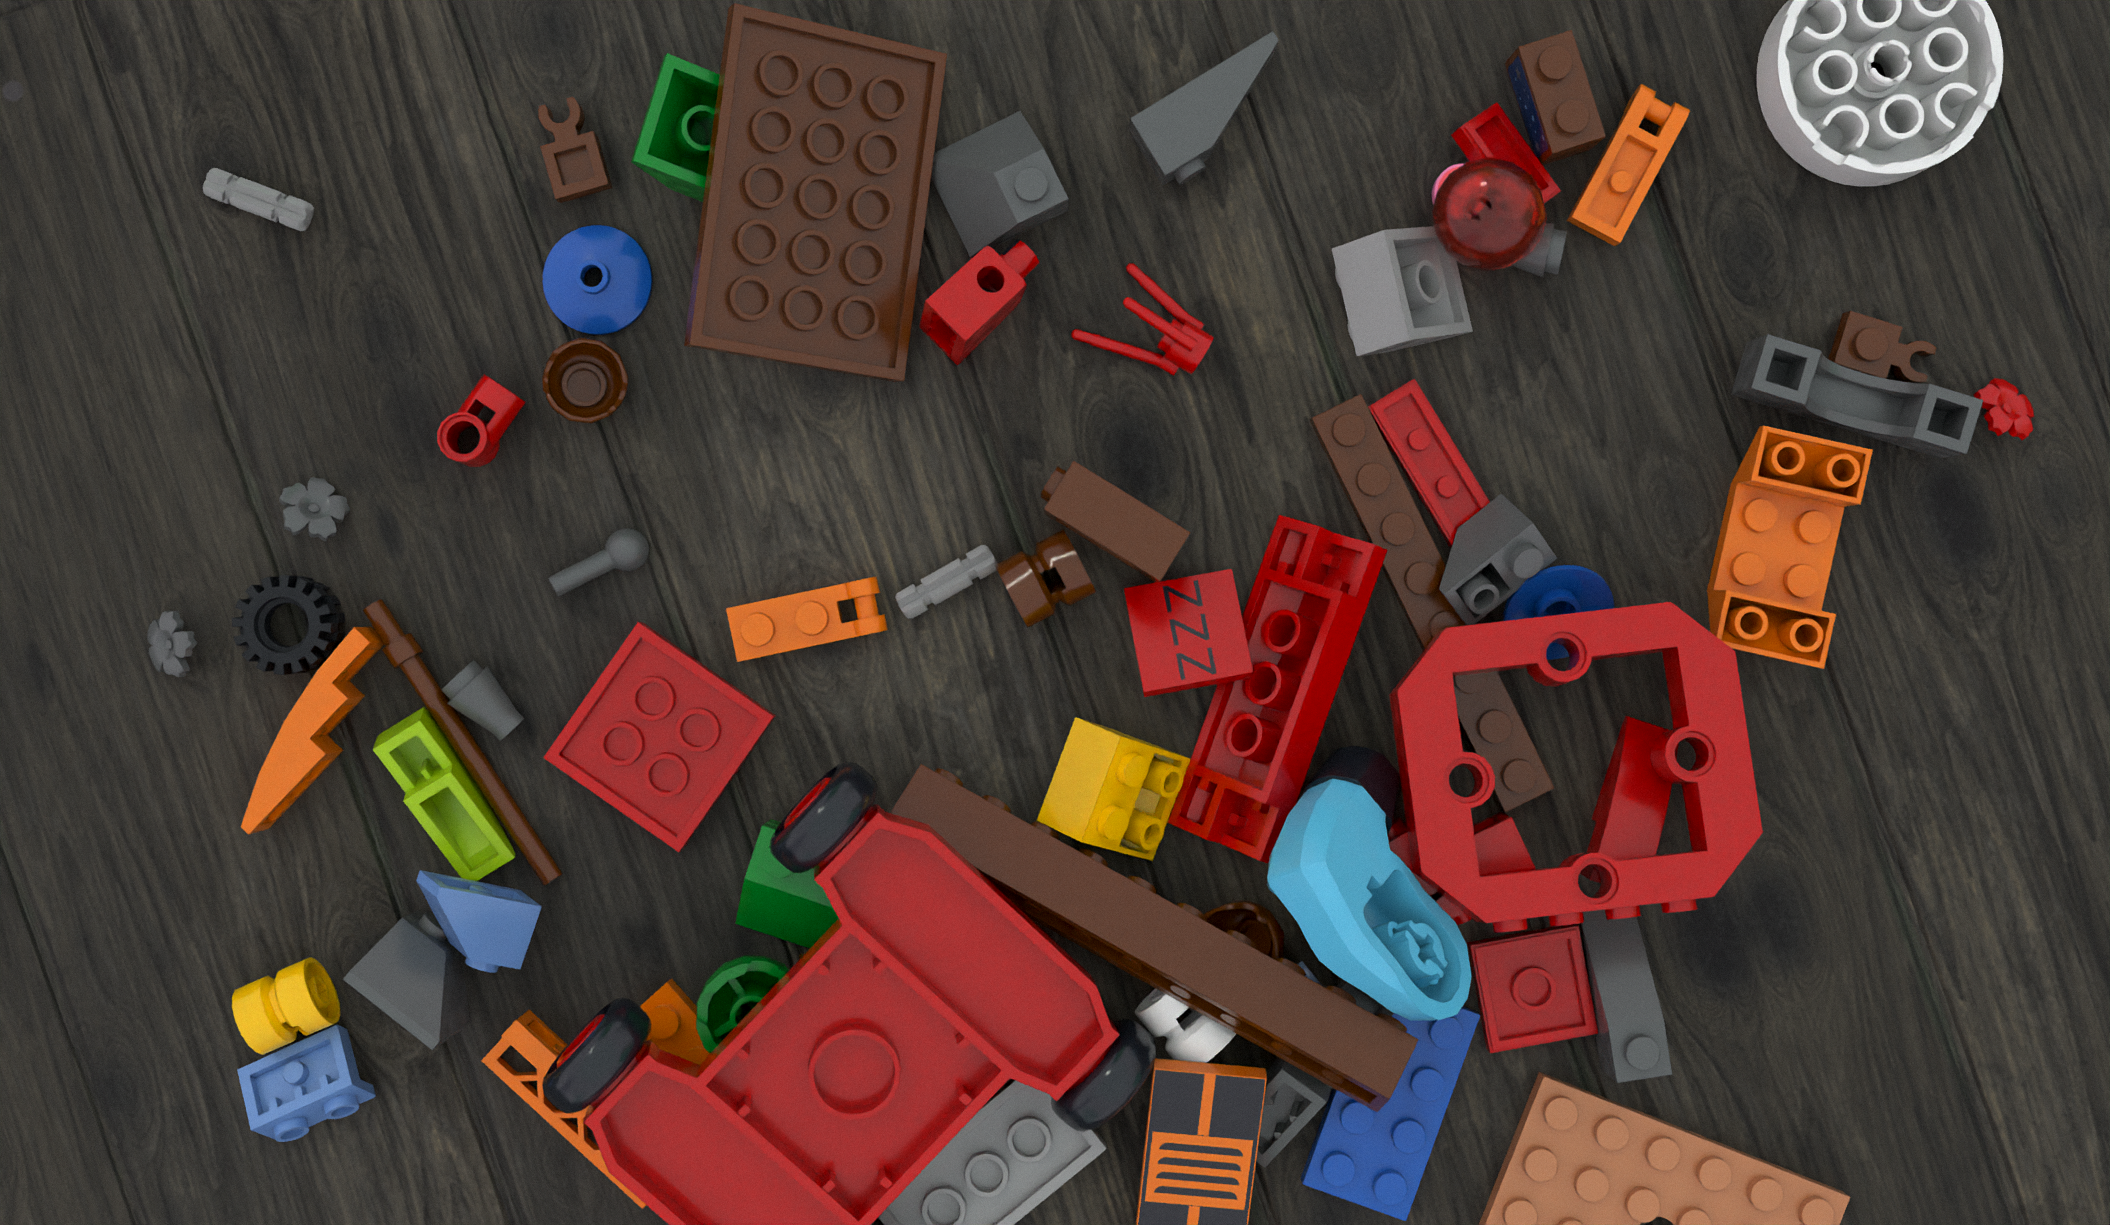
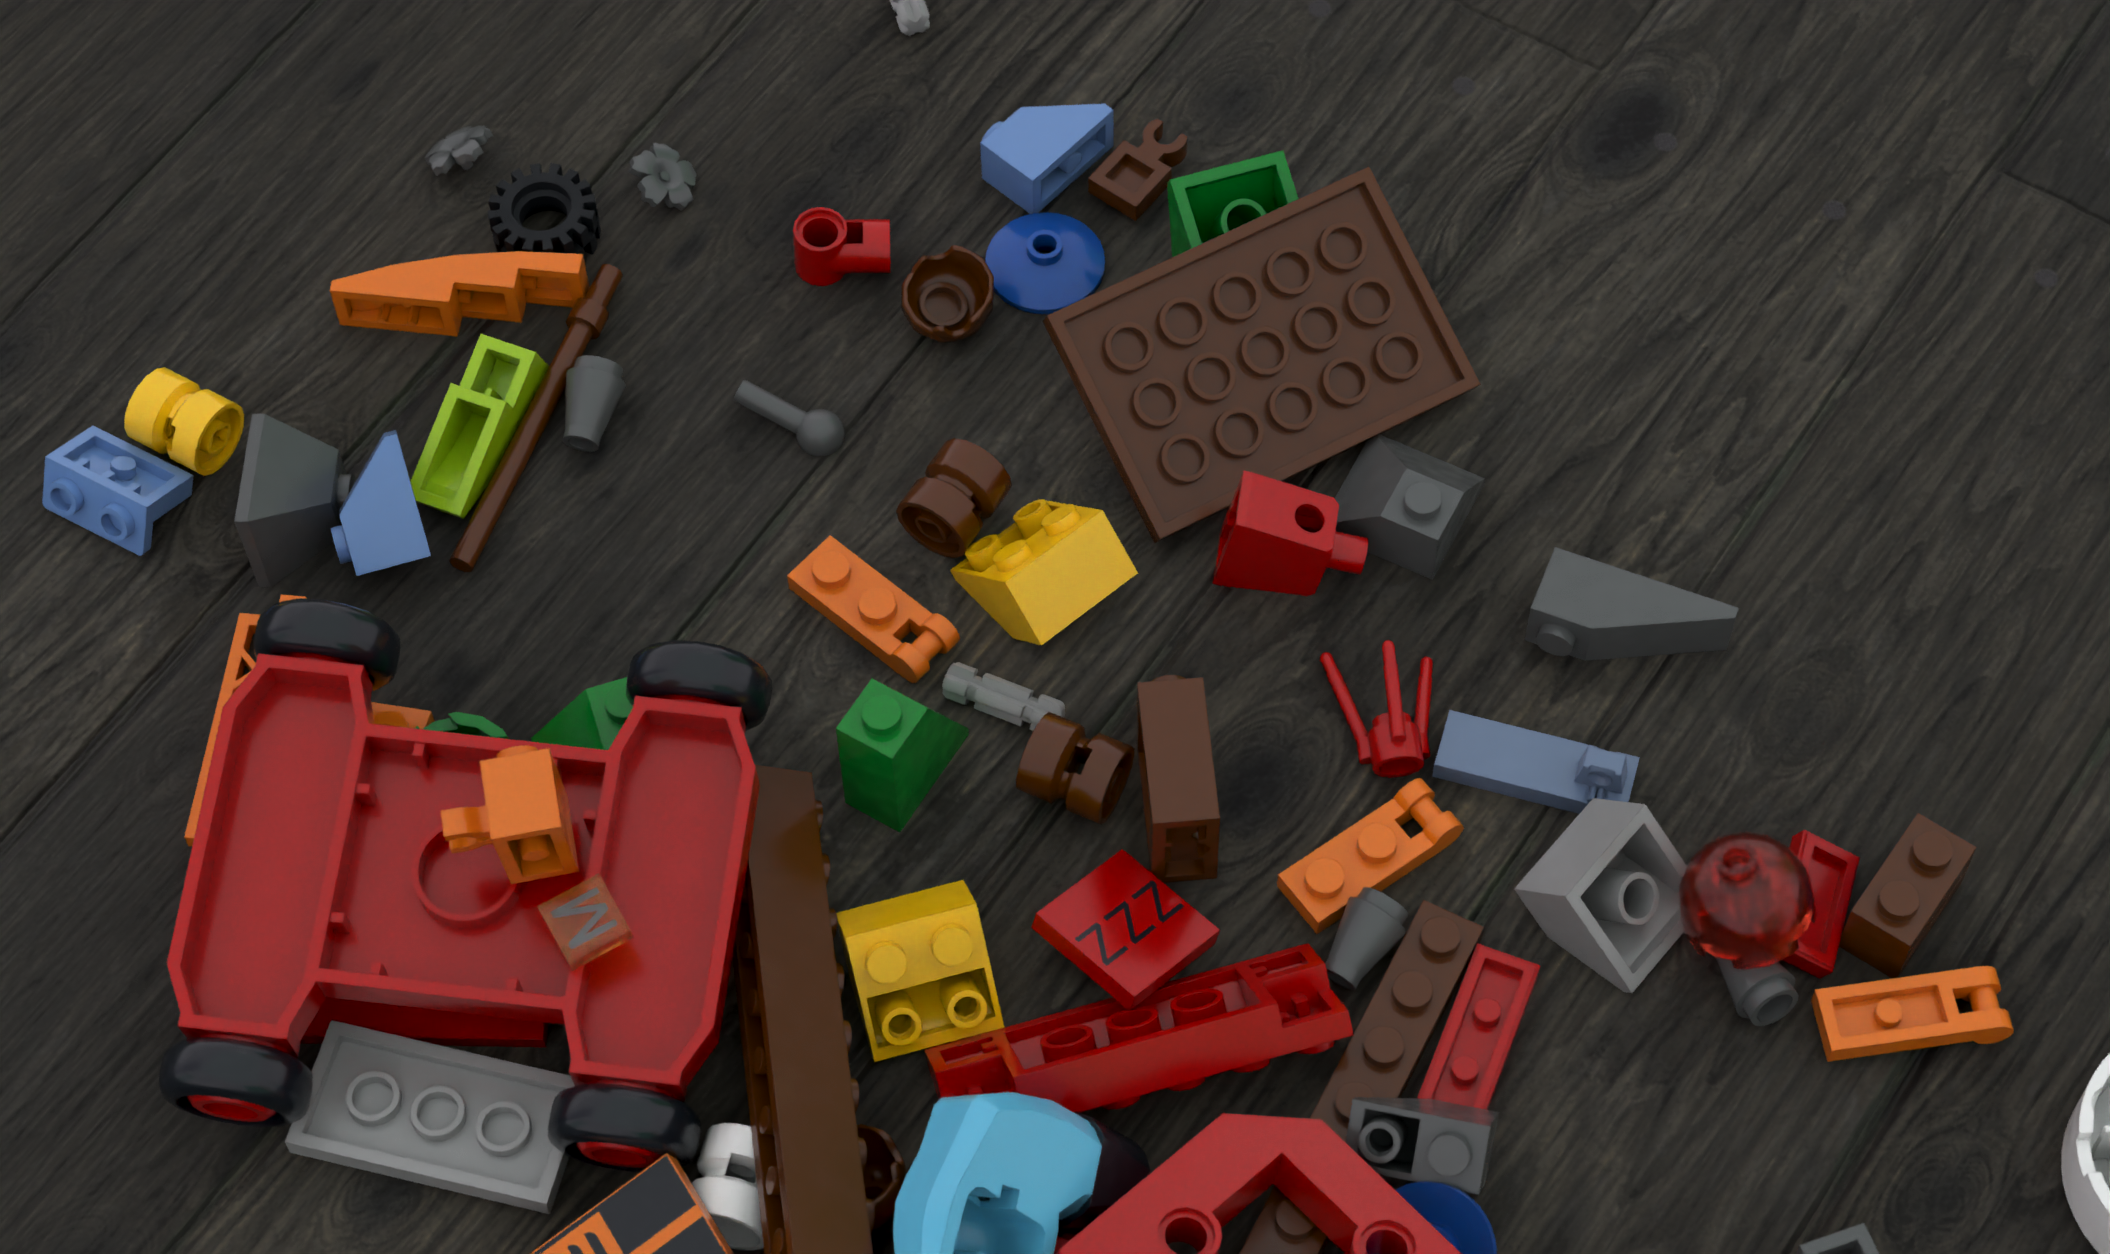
camera: 55 degrees right, 30 degrees down
red plate [543,622,776,852] -> none
none -> orange brick [440,746,579,884]
none -> clear orange tile [537,873,634,971]
none -> green slope [836,678,969,833]
none -> reddish brown wheel [896,438,1012,558]
none -> yellow slope [950,499,1138,646]
none -> medium blue slope [980,104,1114,214]
none -> orange plate [1277,778,1464,934]
none -> dark grey cone [1325,887,1409,991]
none -> sand blue hinge [1432,710,1640,814]

